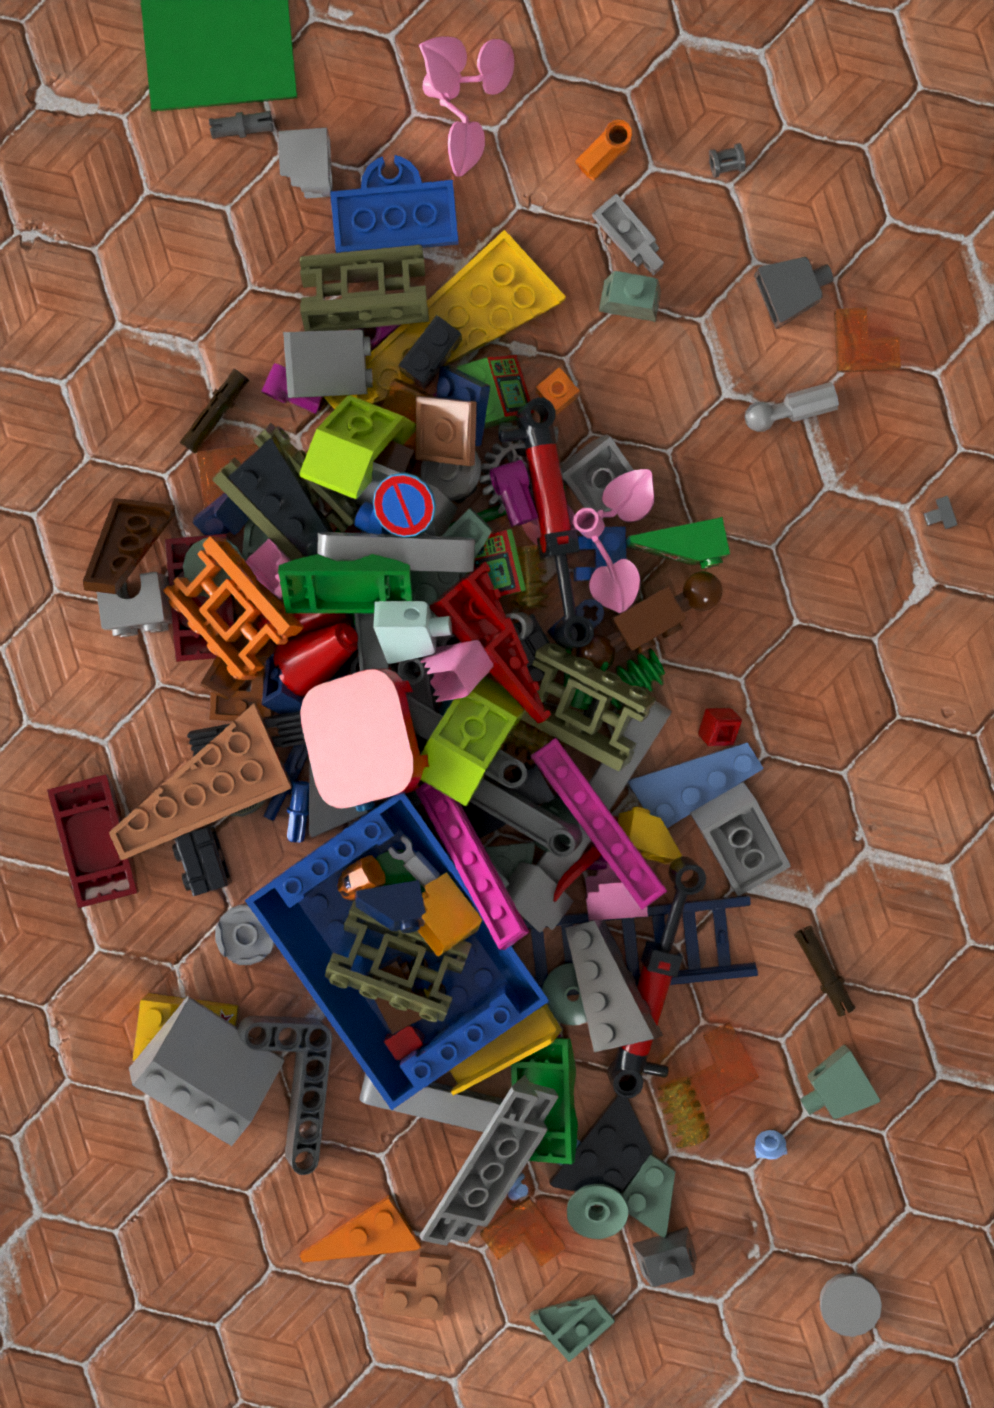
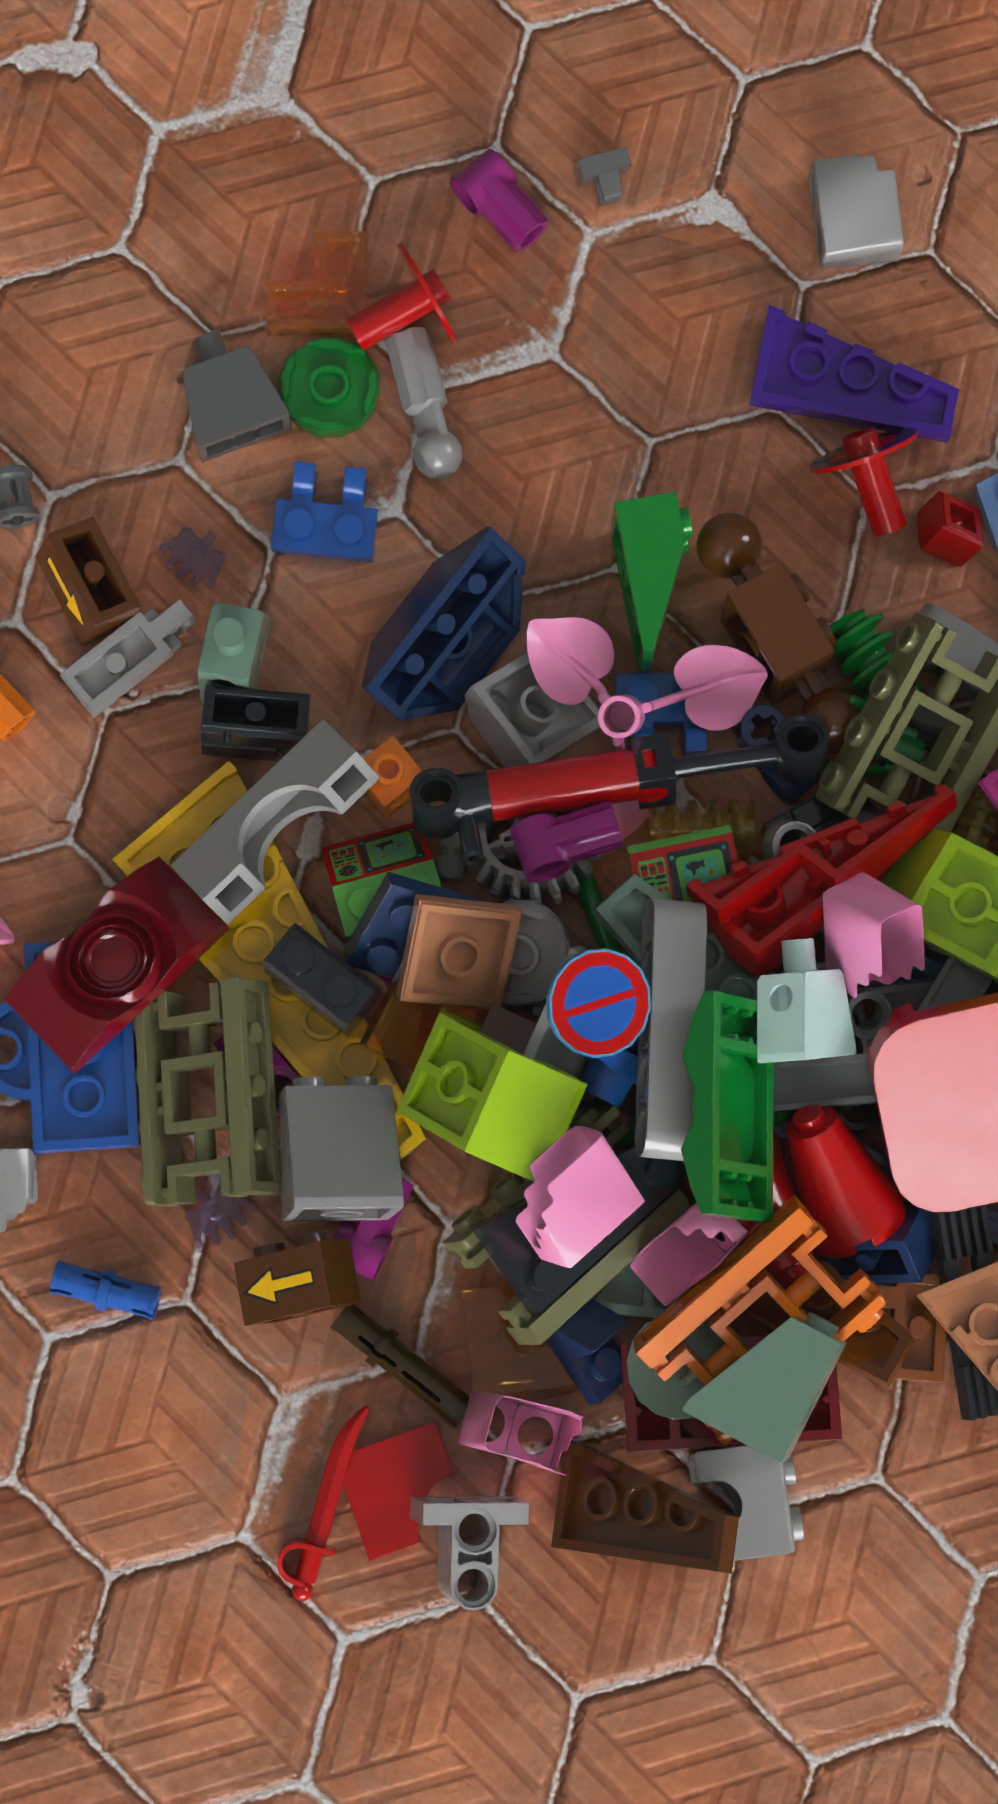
camera: 85 degrees left, 10 degrees down
none -> dark red slope [4,856,230,1074]
none -> reddish brown brick [35,517,141,646]
none -> blue pin [50,1260,162,1320]
none -> piece [159,527,226,590]
none -> light grey arch [171,719,380,924]
none -> piece [185,1187,254,1249]
none -> black brick [201,685,310,761]
none -> reddish brown brick [234,1232,362,1326]
none -> blue plate [271,461,379,563]
none -> red sword [277,1406,369,1601]
none -> green tile [279,337,379,438]
none -> red tile [343,1422,453,1561]
none -> red piece [346,243,458,351]
none -> dark blue wedge [361,527,525,721]
none -> light grey tile [410,1496,529,1611]
none -> magenta piece [450,149,548,252]
none -> bright pink piece [458,1390,583,1476]
none -> bright pink piece [515,1126,645,1268]
none -> sand green slope [682,1312,847,1463]
none -> dark purple wing [749,304,959,443]
none -> light grey piece [808,155,903,269]
none -> red piece [809,427,919,536]

